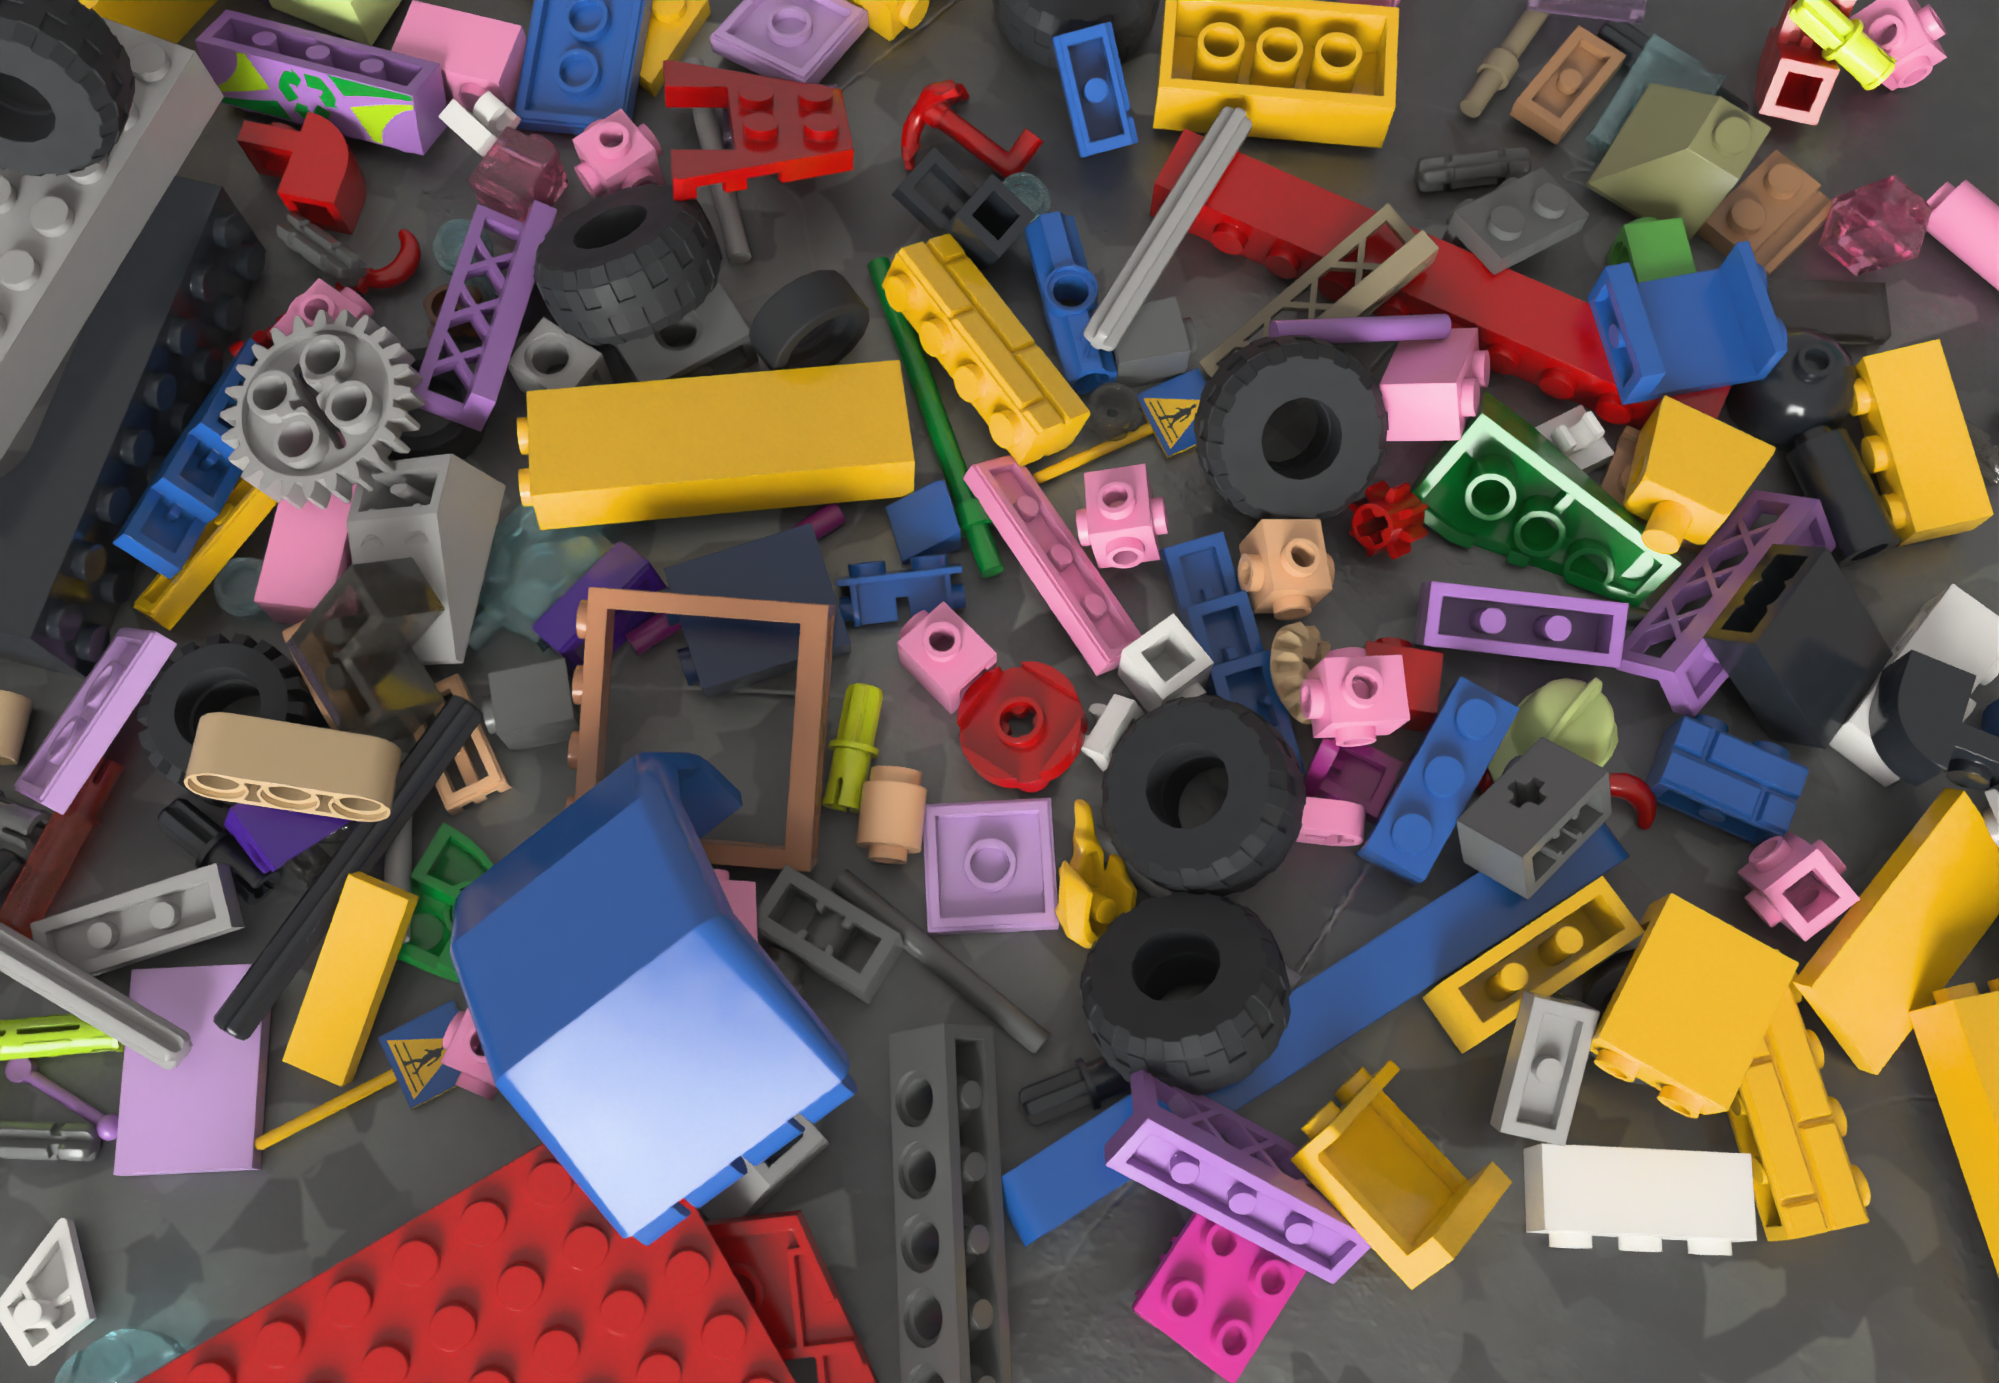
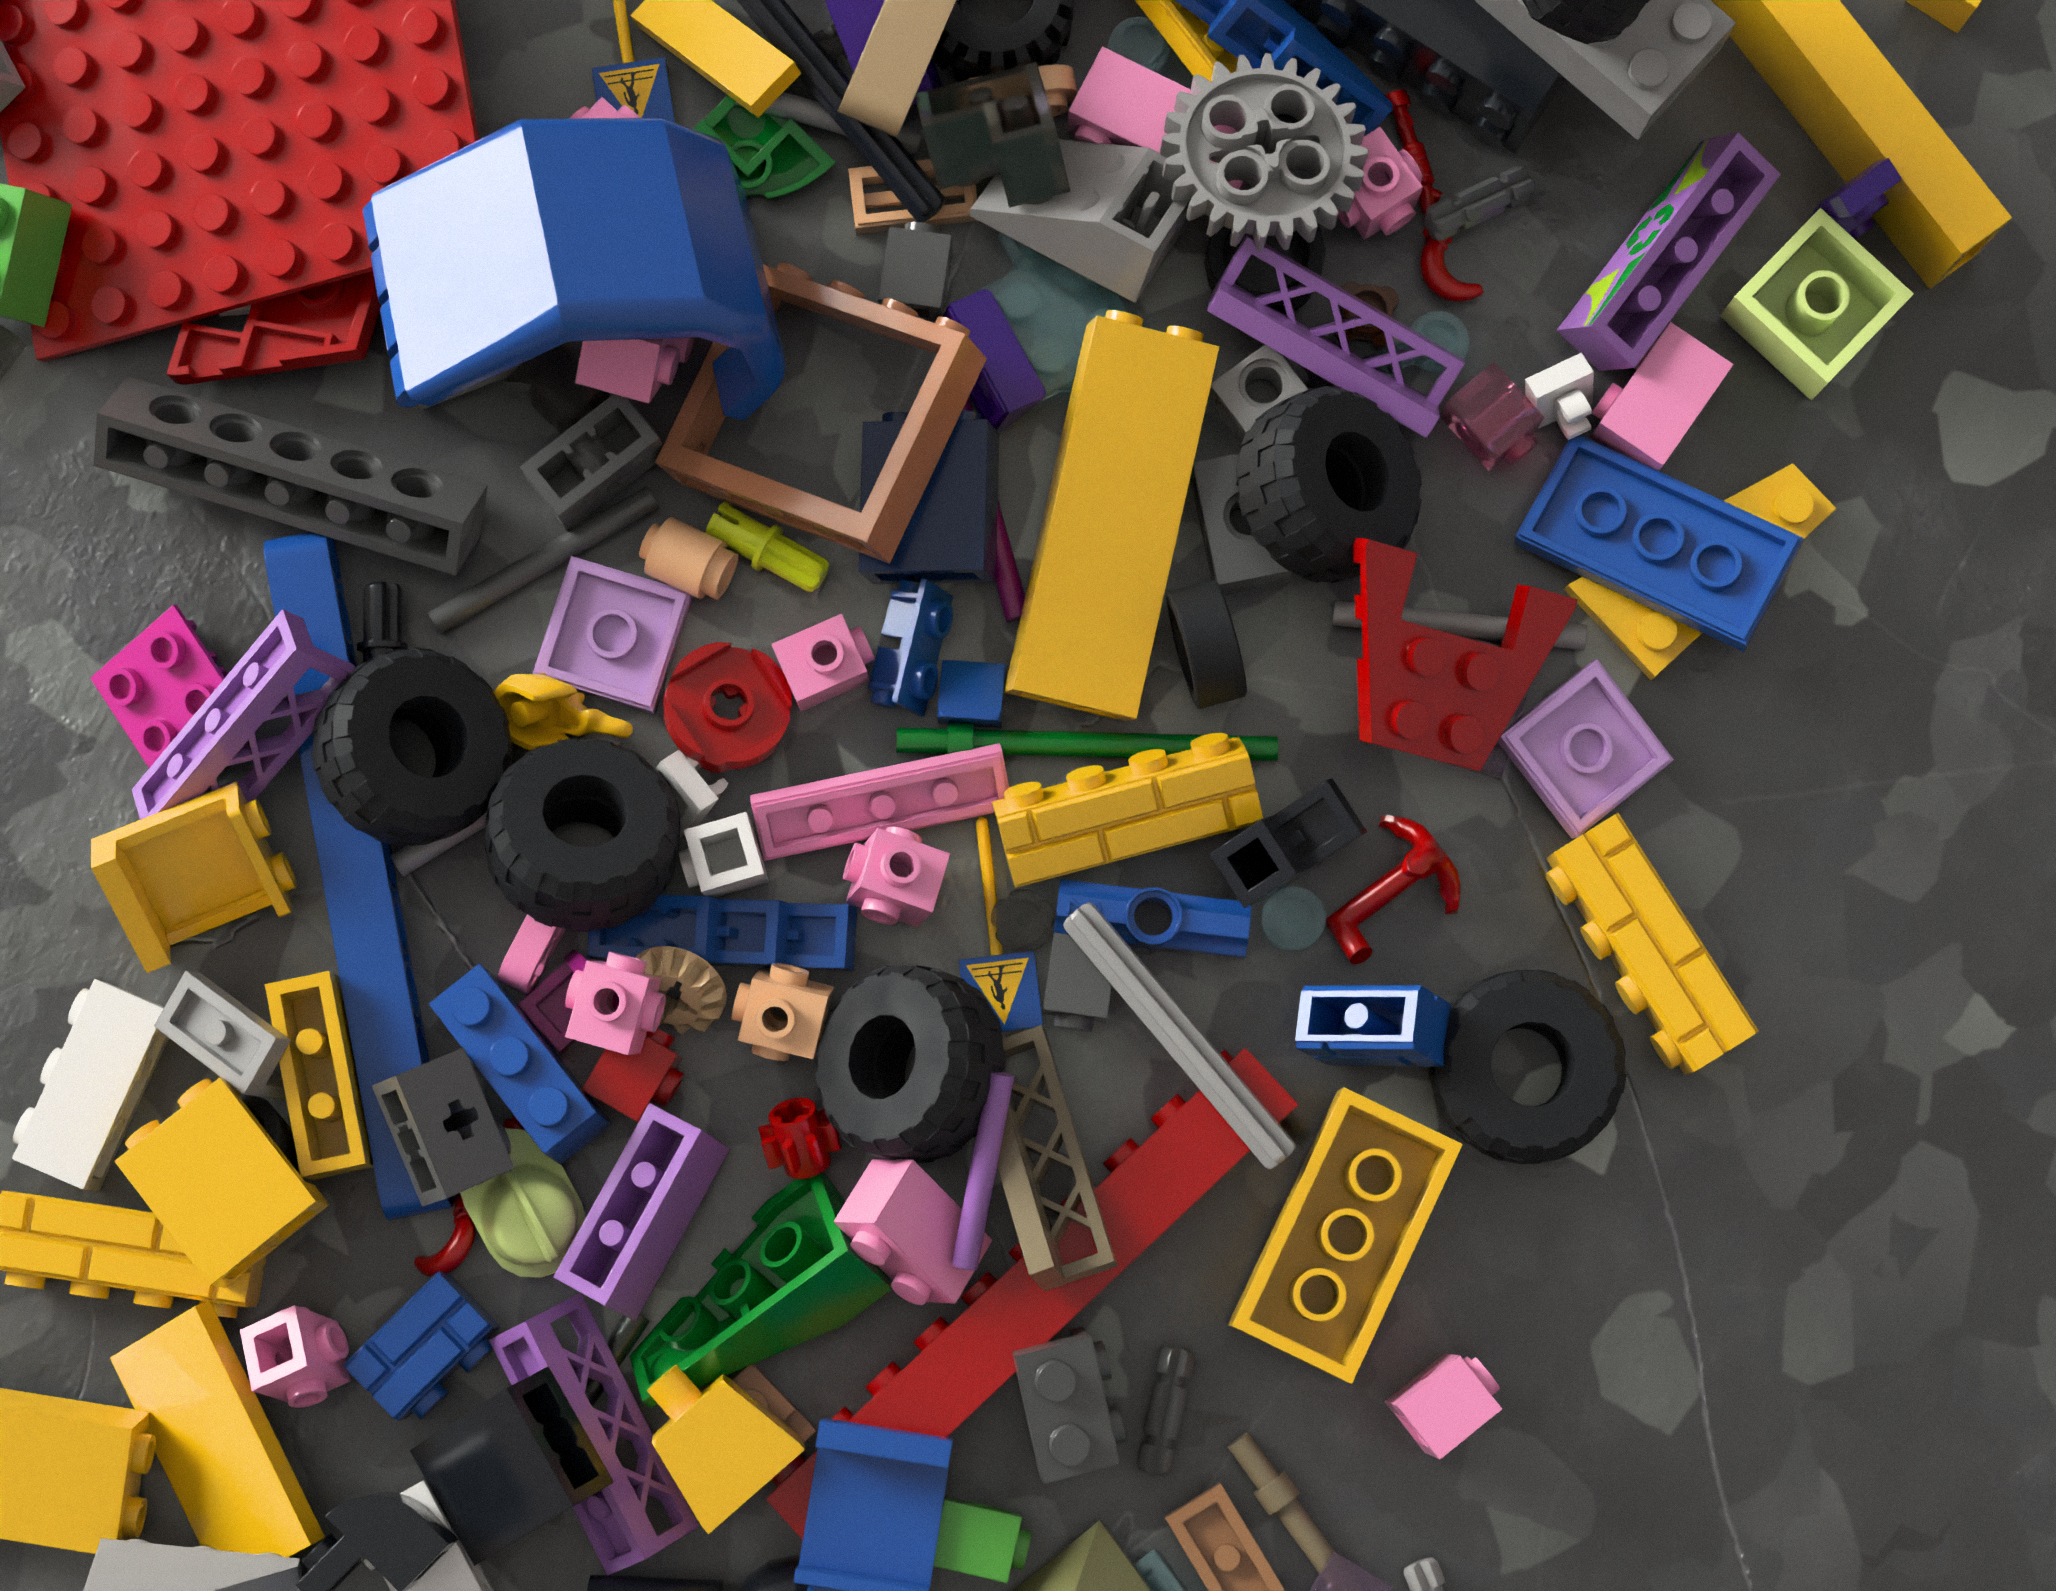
camera: 110 degrees right, 10 degrees up
red brick [236,112,367,235] -> none
bright pink brick [572,109,665,198] -> none
white tile [1535,405,1614,474] -> none

